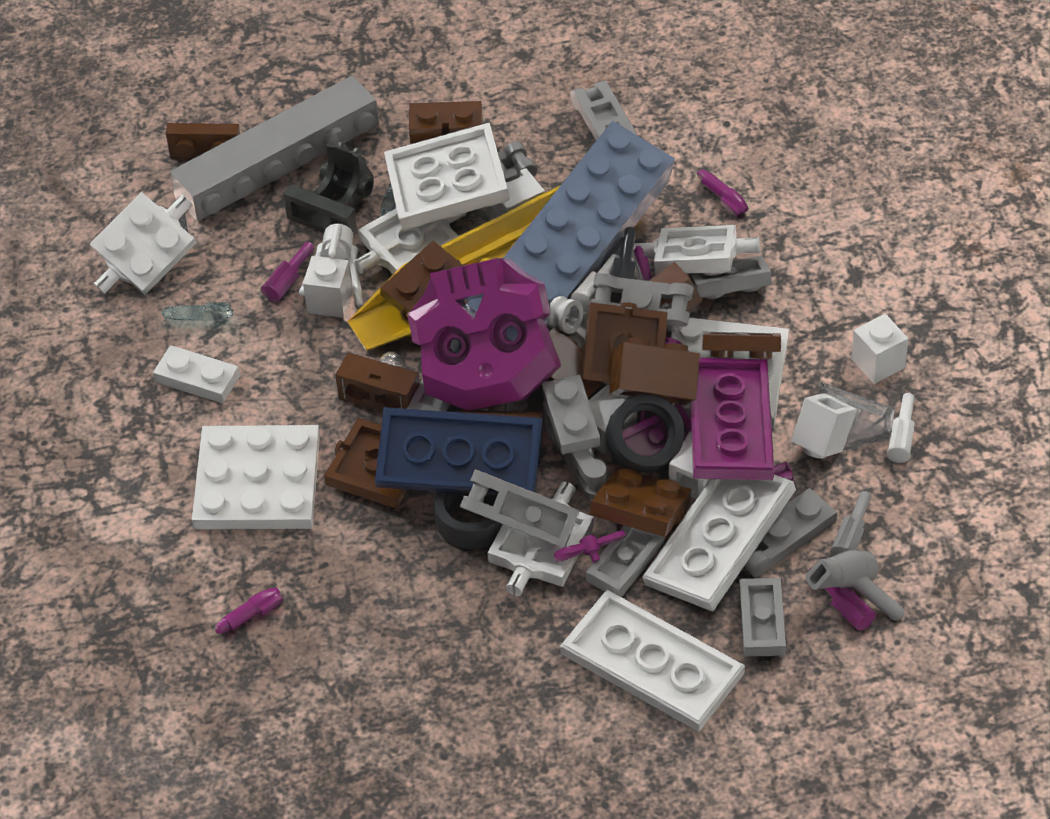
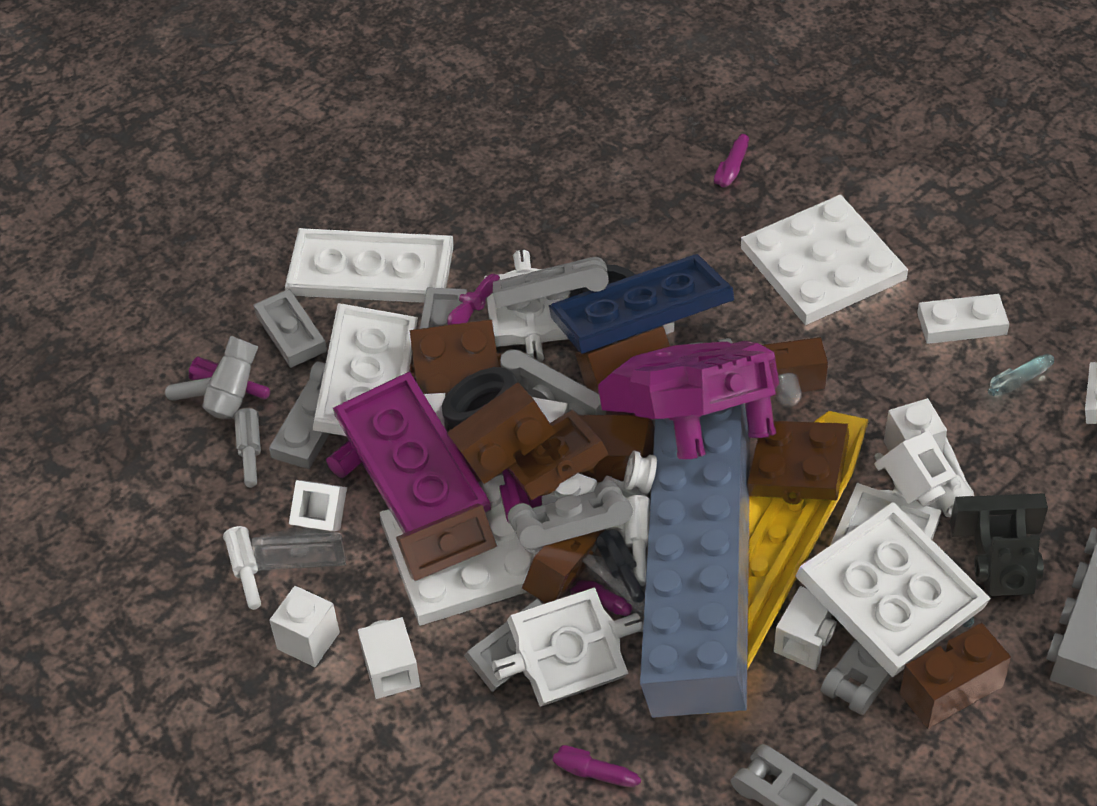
camera: 150 degrees right, 0 degrees up
magenta axle [260,242,314,302] -> none
reddish brown plate [324,418,407,508] -> none
light grey plate [542,375,600,455] -> none
none -> white brick [358,617,421,699]
none -> white brick [874,431,956,507]

